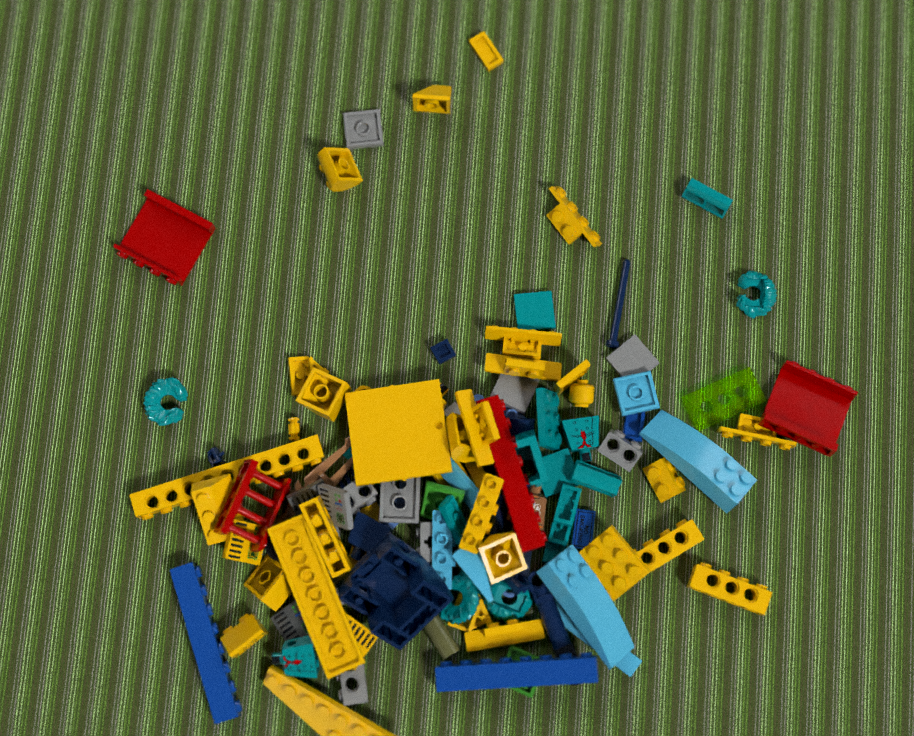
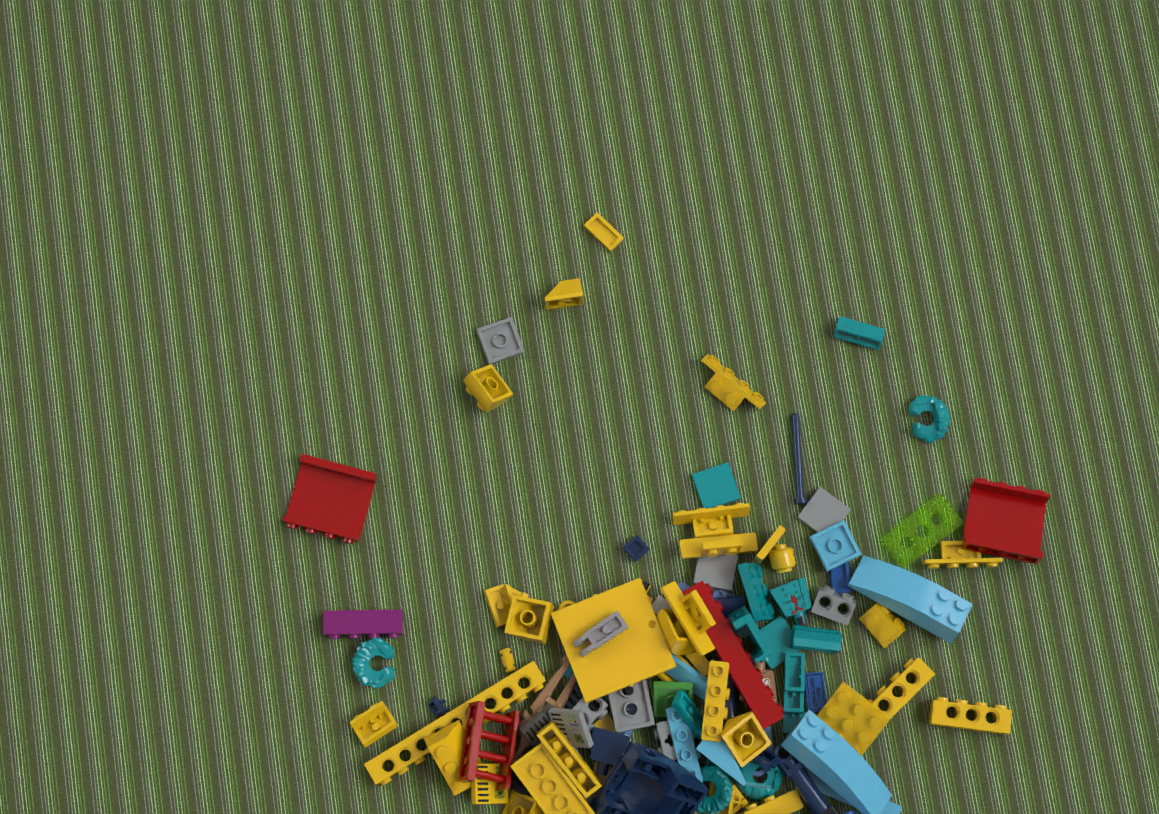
camera: 15 degrees left, 0 degrees up
none -> magenta brick [323,609,403,640]
none -> yellow bracket [349,701,399,748]
none -> light grey hinge [573,611,628,657]

